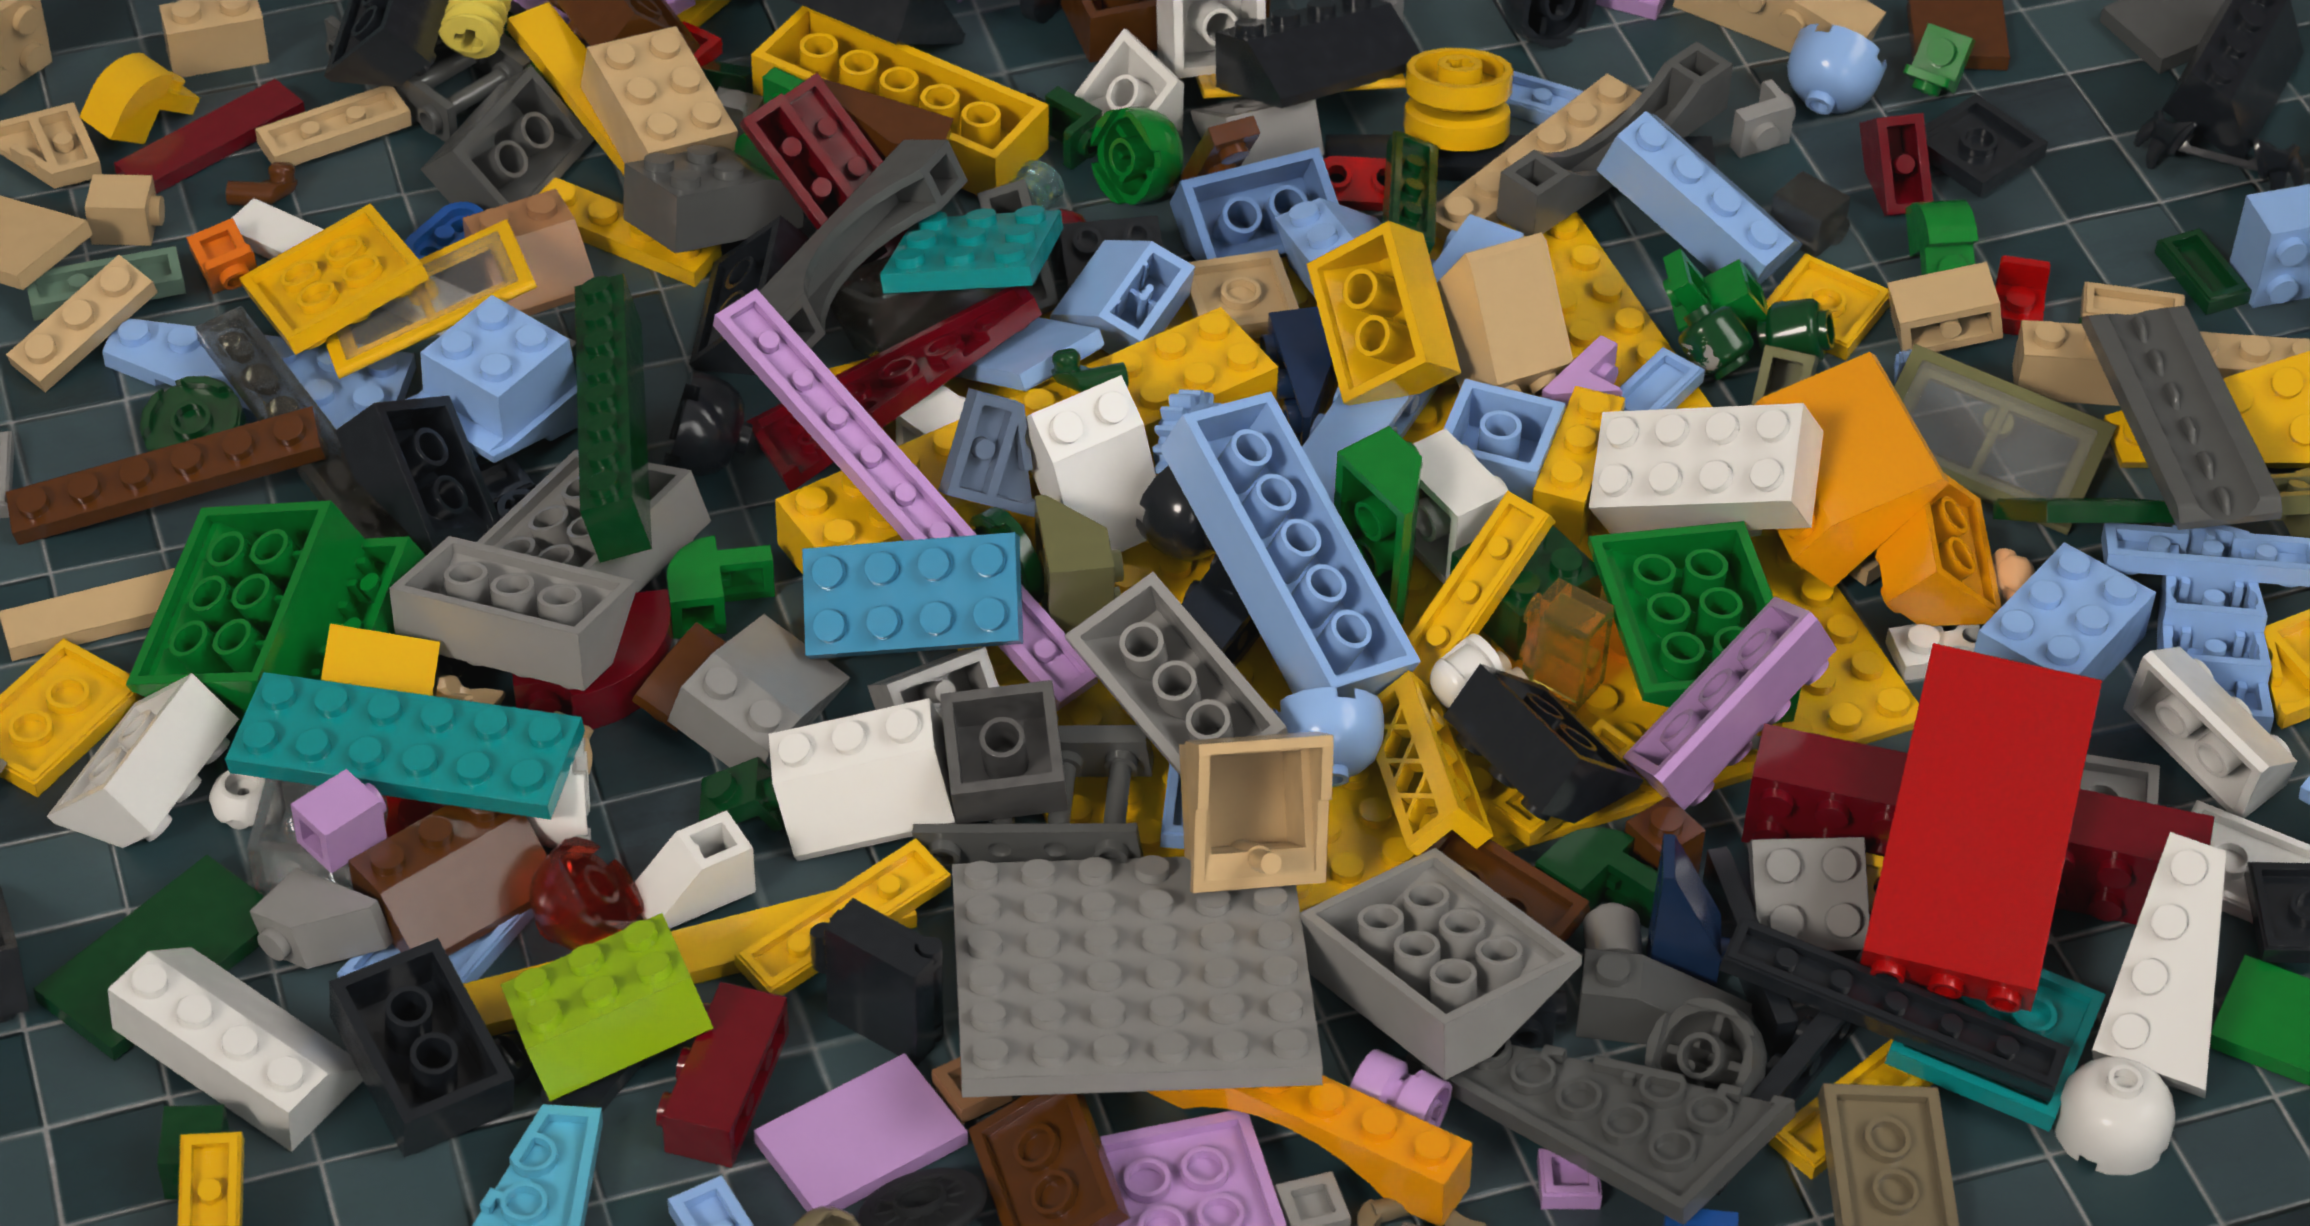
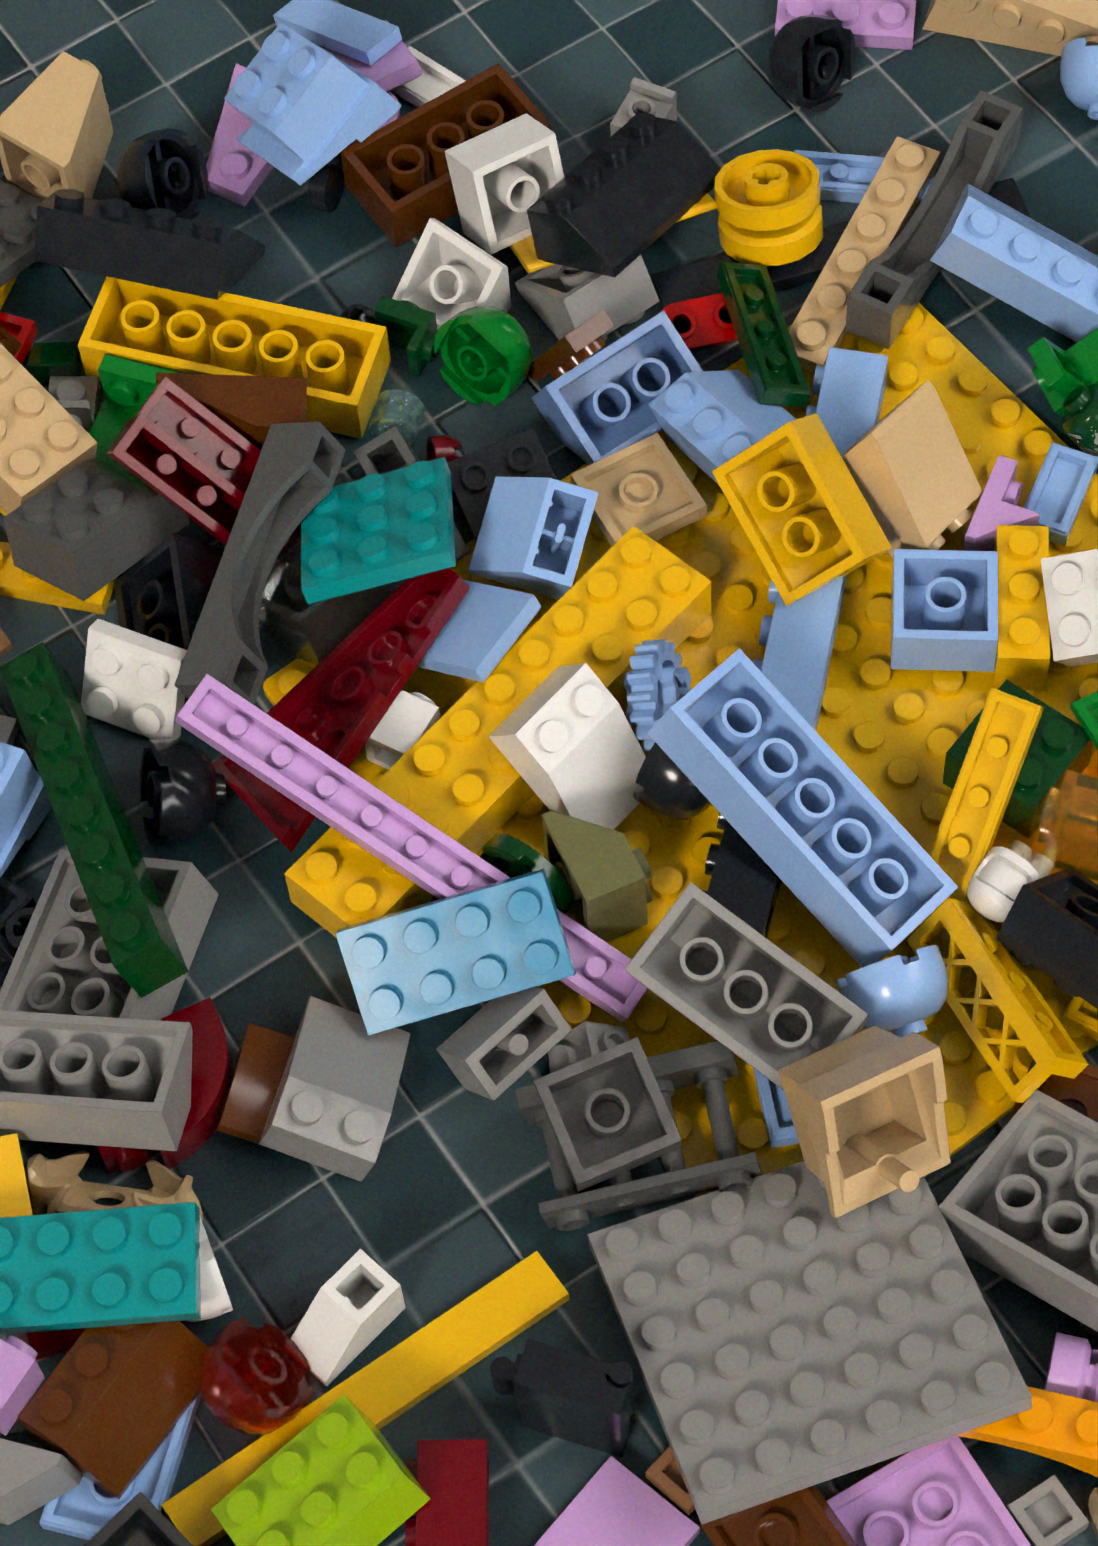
camera: 10 degrees left, 15 degrees up
green brick [667,535,775,639] -> none
dark green bracket [699,757,785,832] -> none
yellow tile [735,838,951,996] -> none
white slope [768,698,956,862] -> none
sand blue wing [938,388,1035,517] -> none
dark green arm [1051,348,1129,393] -> none
dark blue slope [1260,306,1337,446] -> none
green slope [1334,426,1422,625] -> none
white brick [1413,428,1509,584] -> none
light grey bracket [1730,79,1796,158] -> none
none -> white plate [81,619,187,740]

